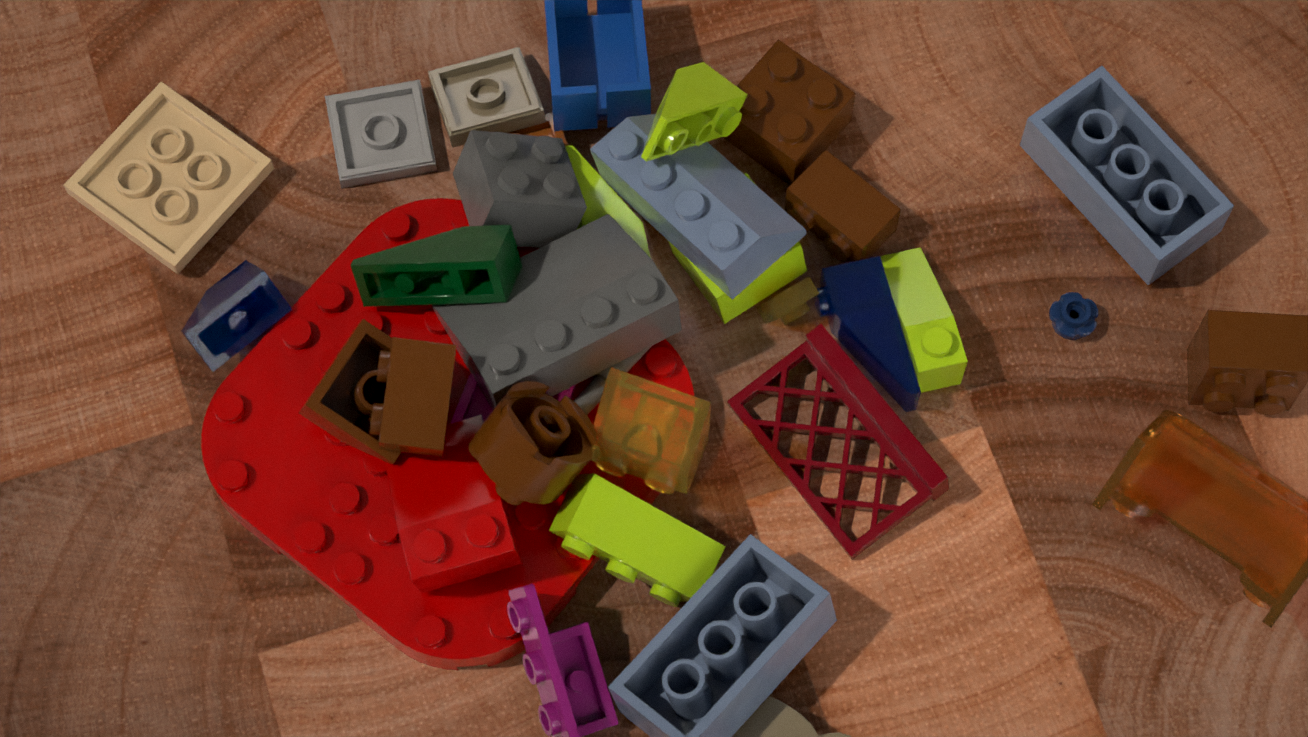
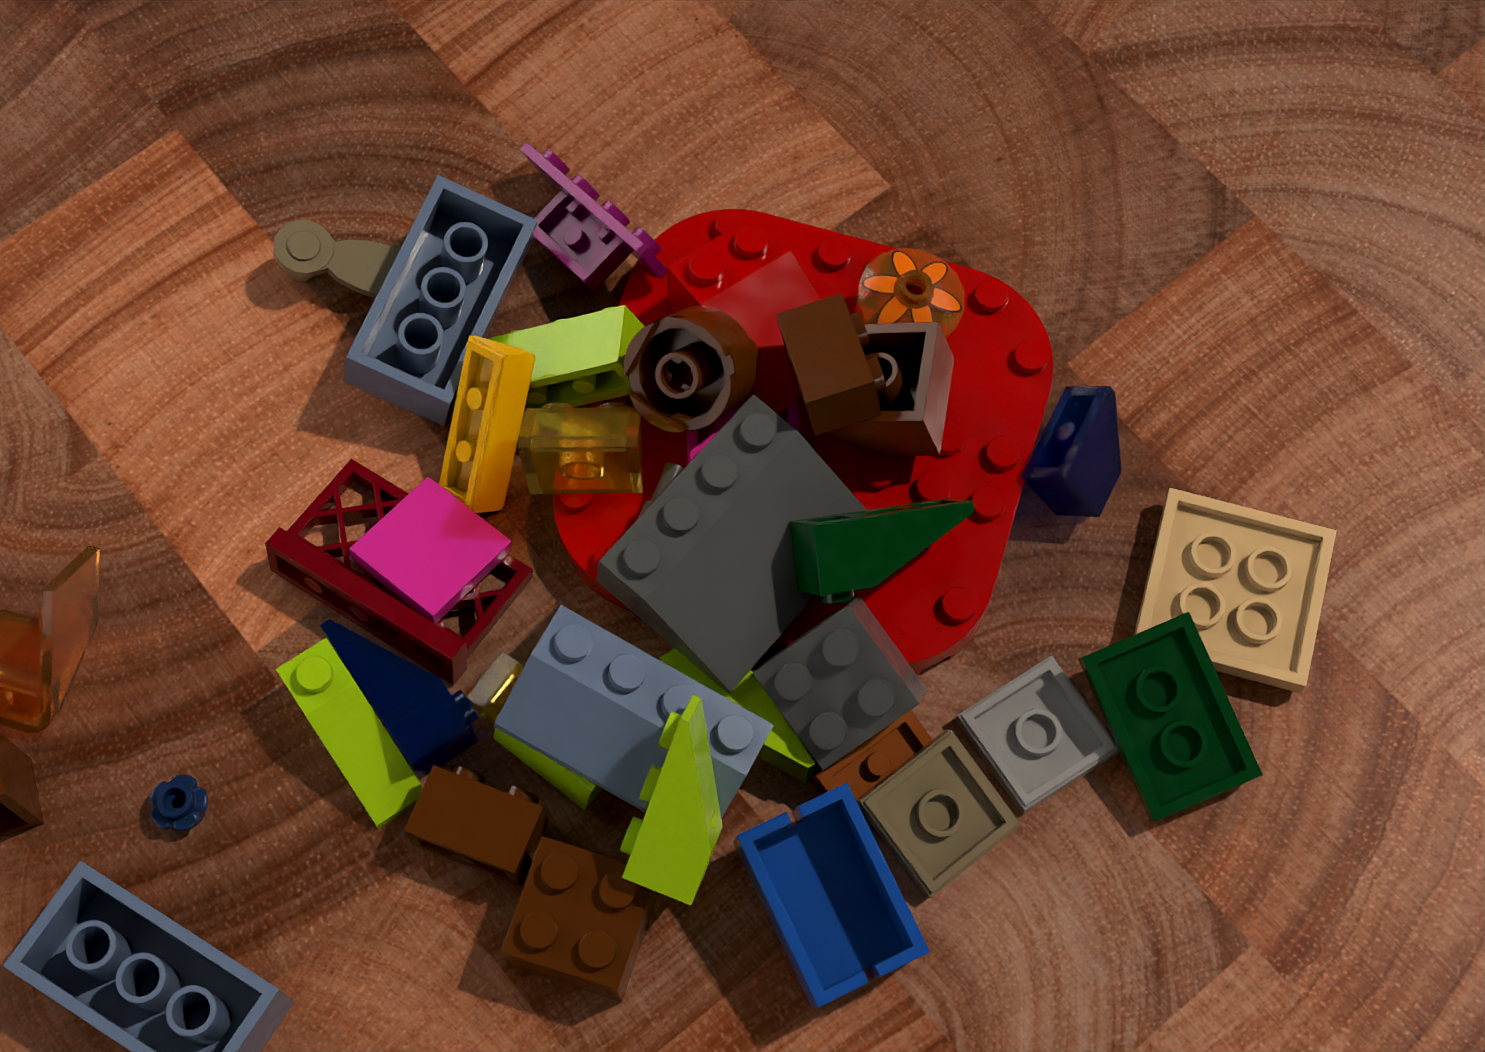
camera: 160 degrees right, 0 degrees up
none -> dark pink tile [349,477,512,624]
none -> yellow slope [439,335,535,513]
none -> clear yellow dish [857,248,964,338]
none -> dark green plate [1078,612,1263,822]

